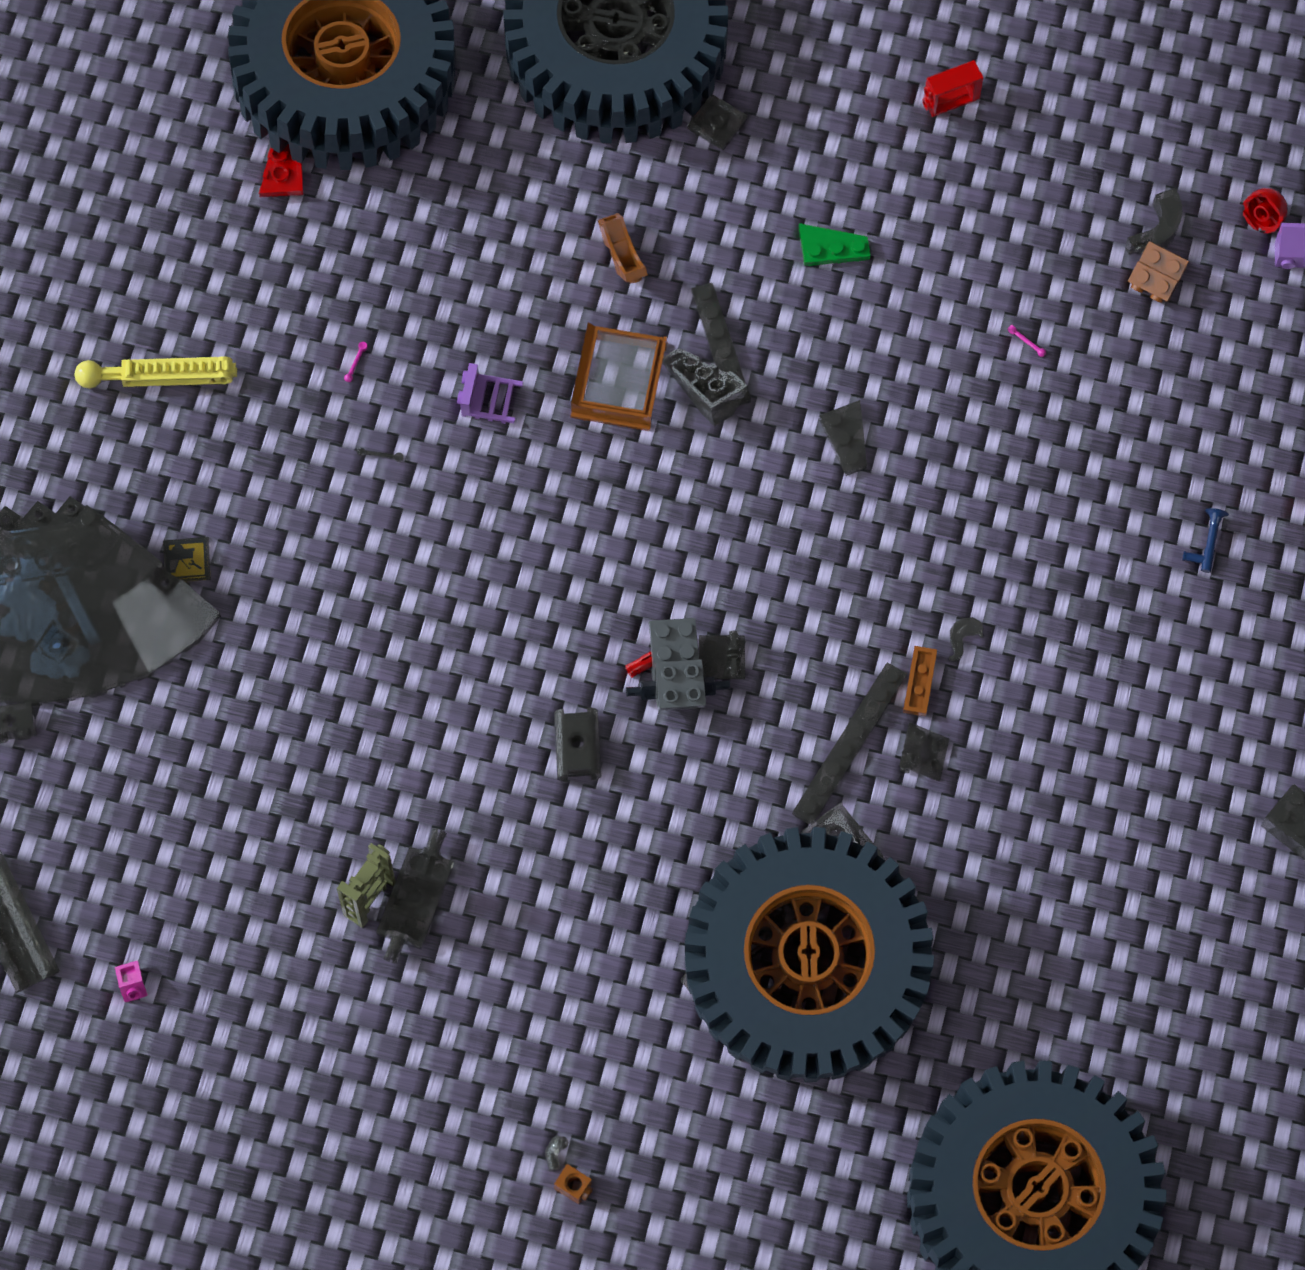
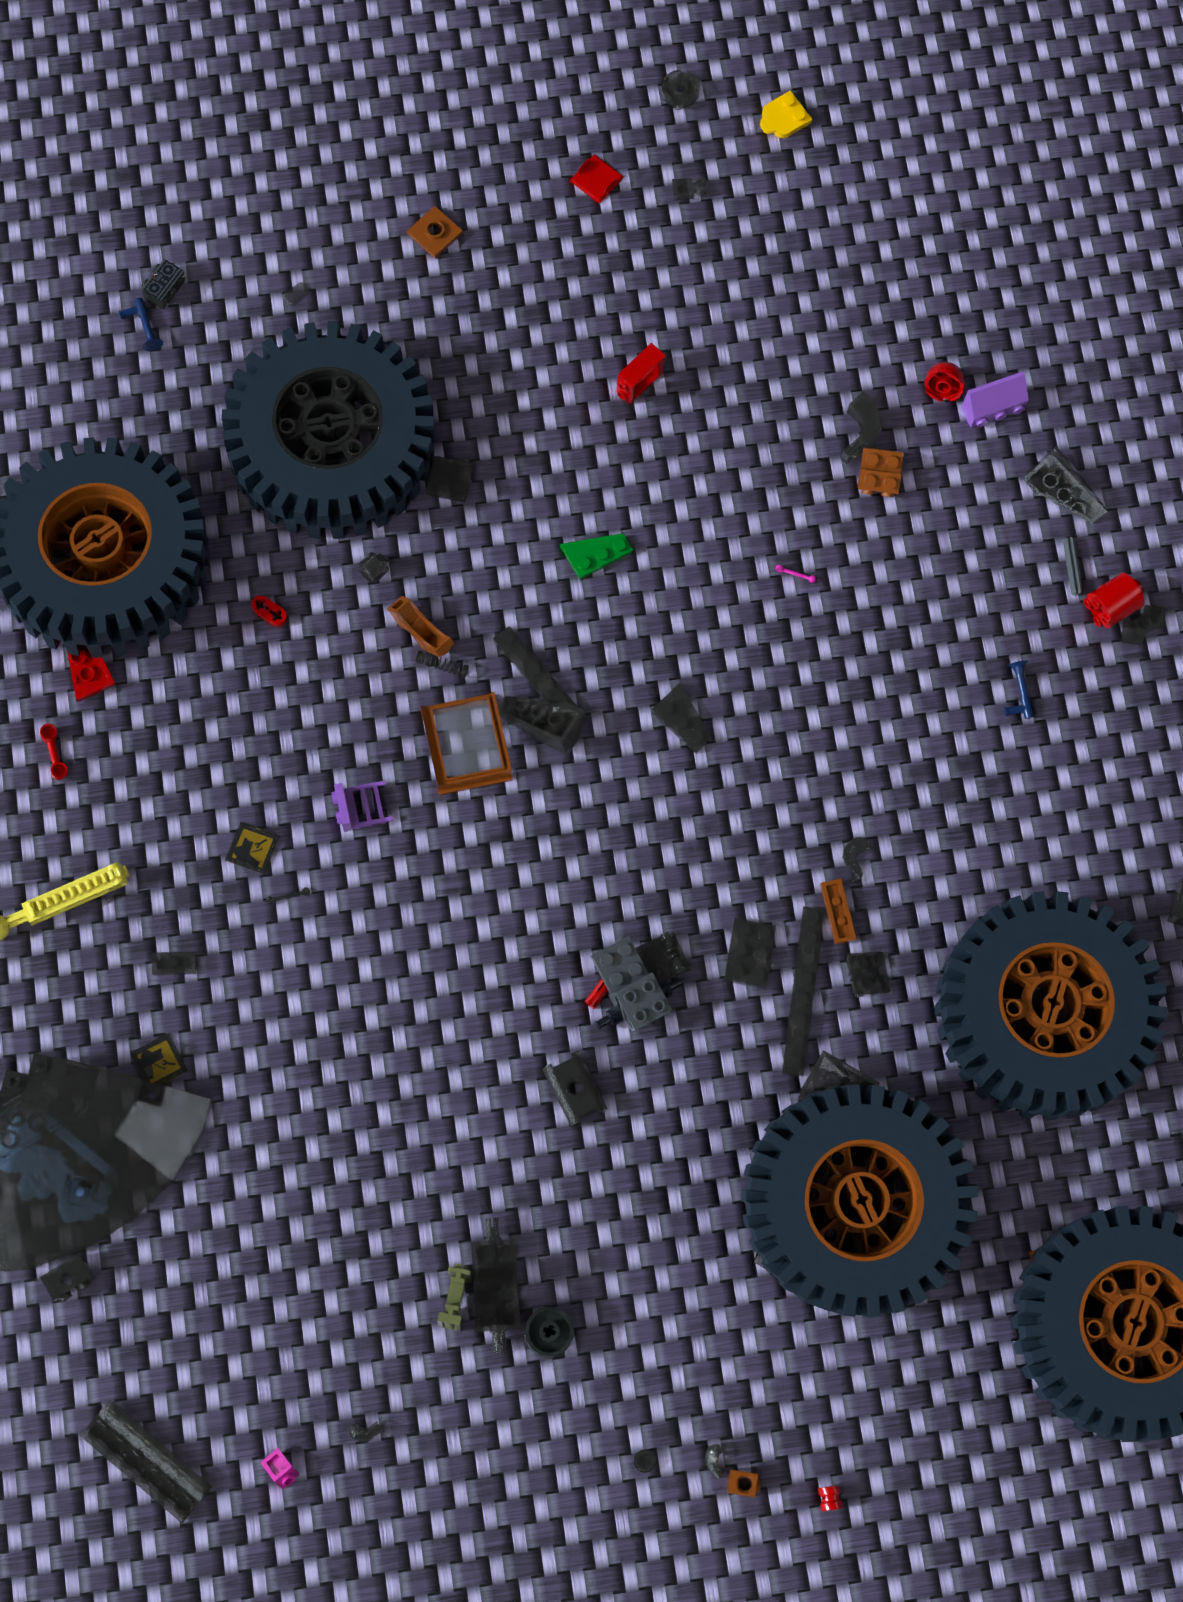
camera: 30 degrees left, 5 degrees up
dark pink hinge [344,342,367,382] -> none
none -> red bar [40,724,68,780]
none -> clear smoke plate [152,951,196,976]
none -> clear smoke piece [225,822,280,875]
none -> red beam [251,595,287,628]
none -> clear smoke arm [348,1421,383,1442]
none -> clear smoke head [359,552,389,583]
none -> clear smoke piece [415,650,469,678]
none -> pearl dark grey wheel [525,1306,574,1358]
none -> clear smoke tile [633,1449,656,1473]
none -> clear smoke plate [724,918,776,989]
none -> red wheel [818,1485,843,1511]
none -> black wheel [935,891,1168,1121]

